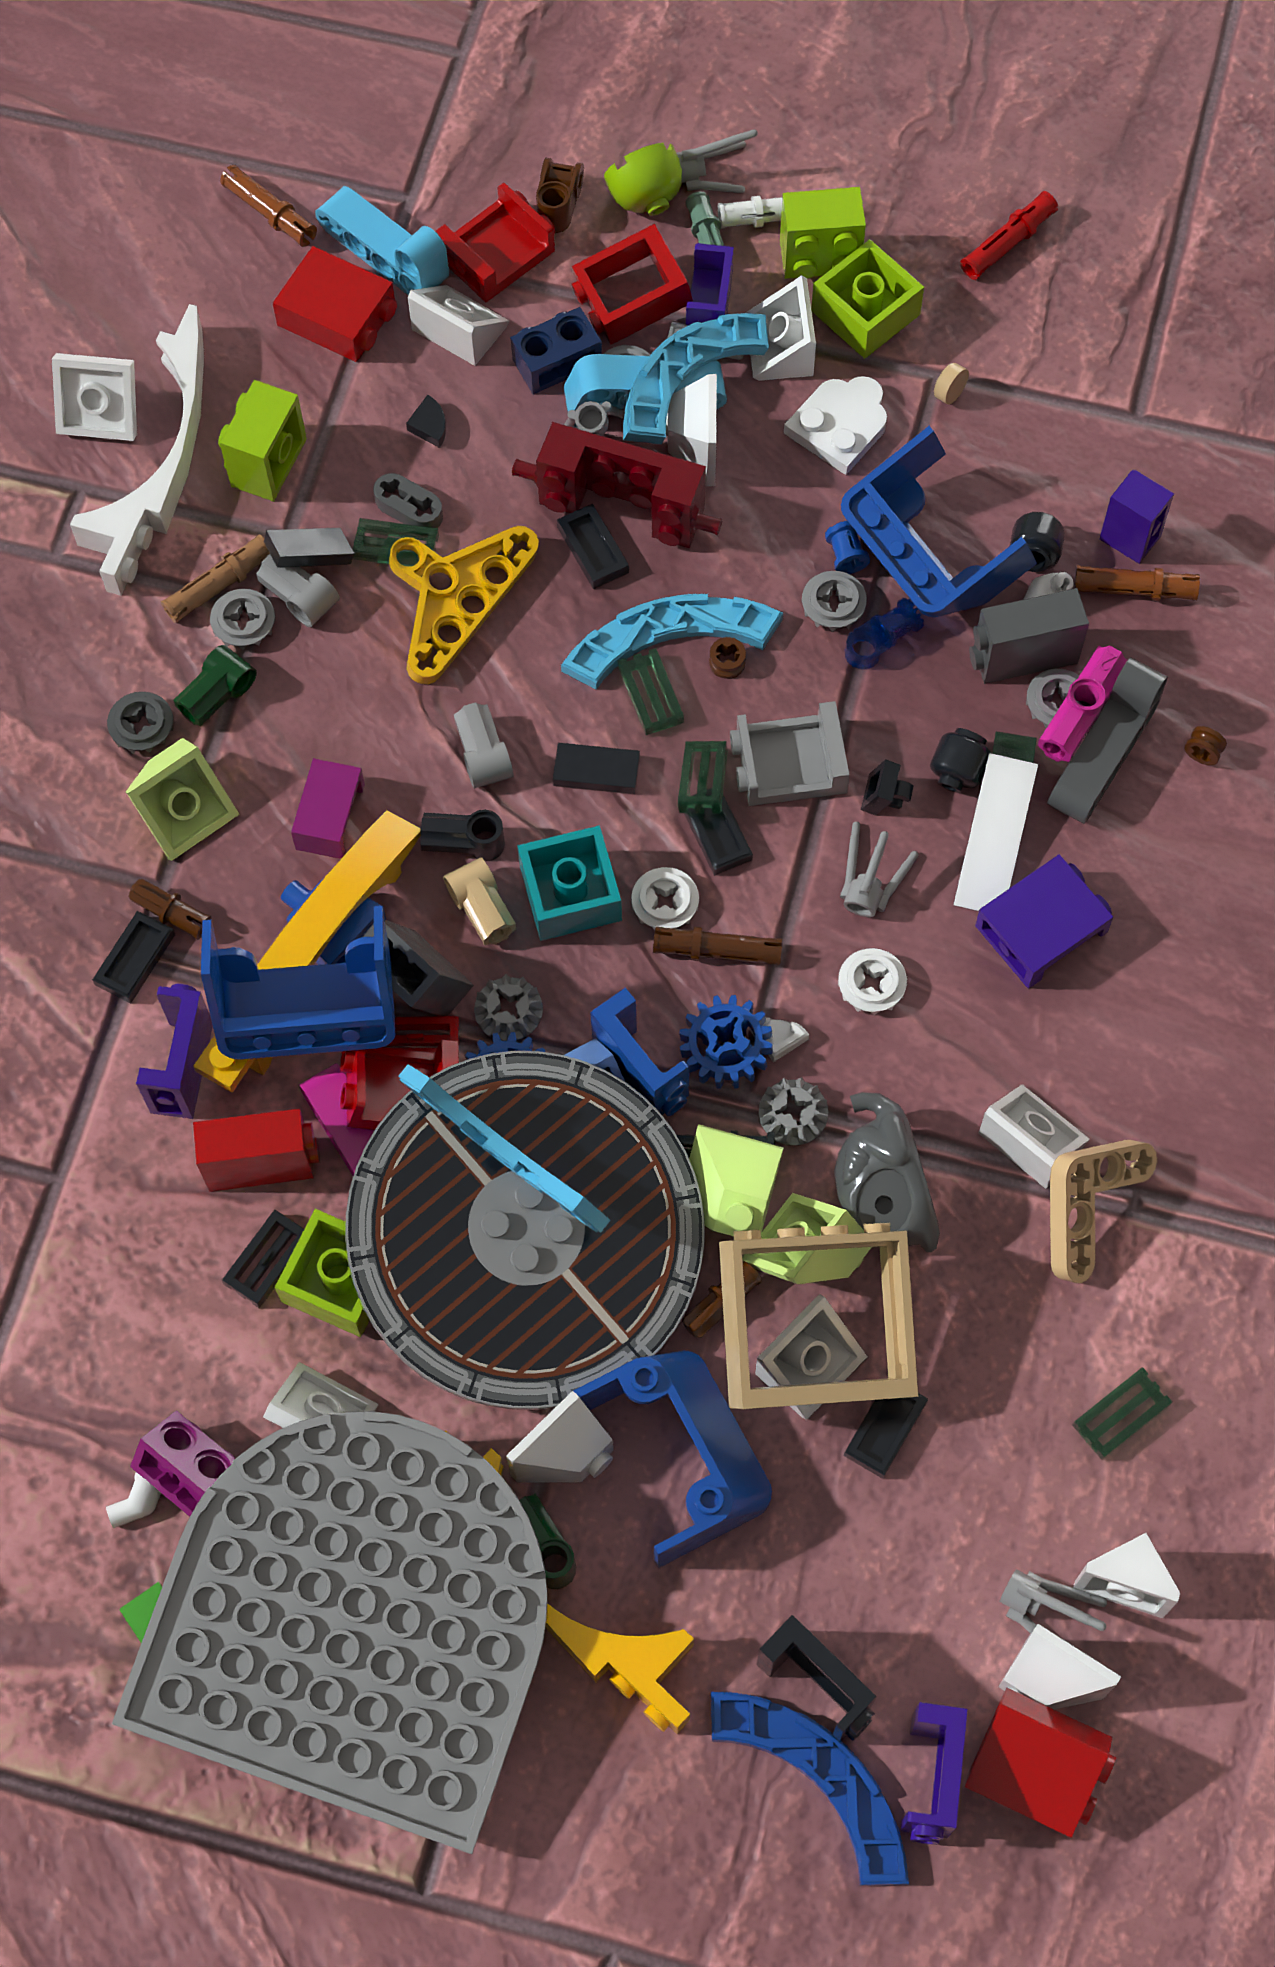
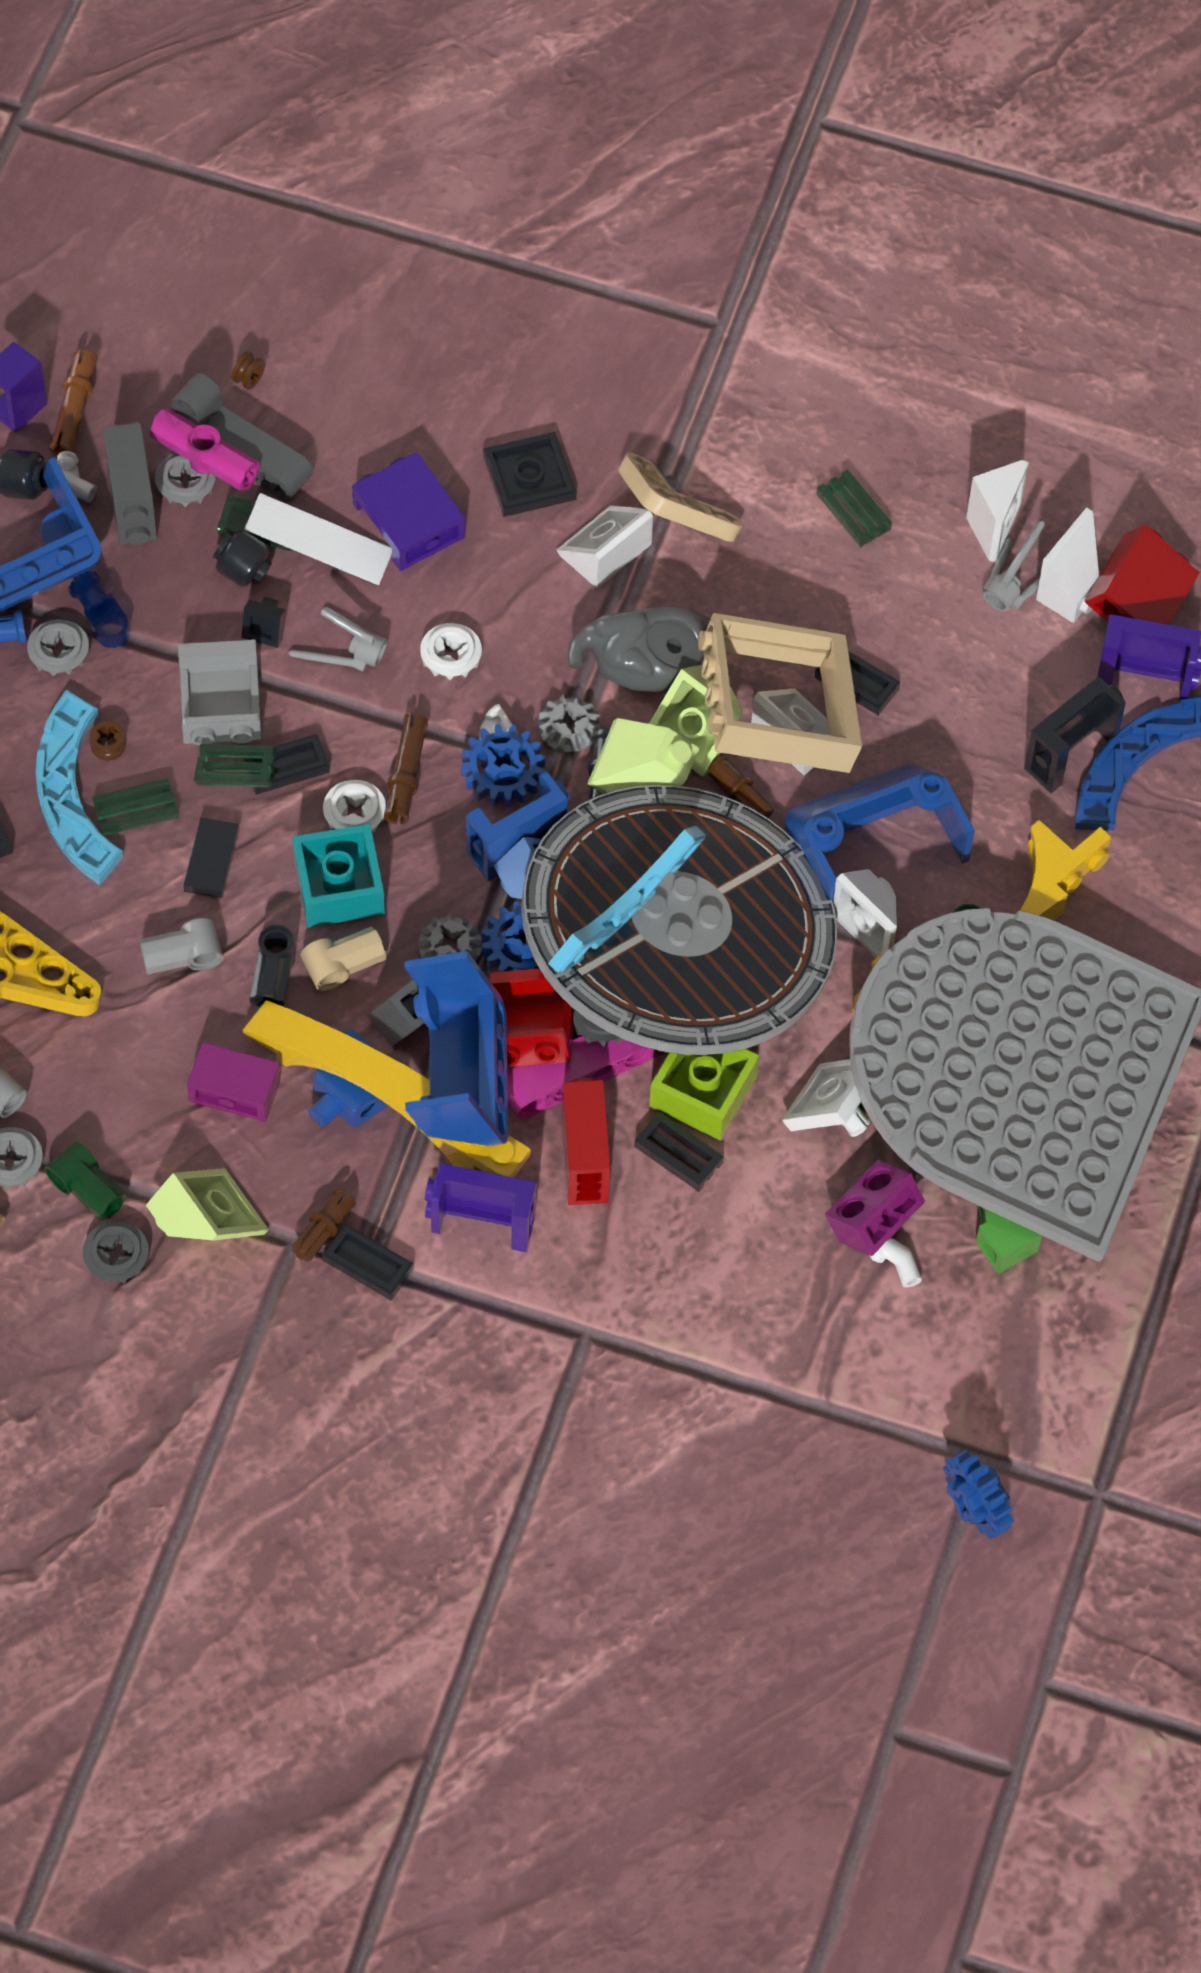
camera: 90 degrees left, 5 degrees down
none -> black tile [483,432,576,517]

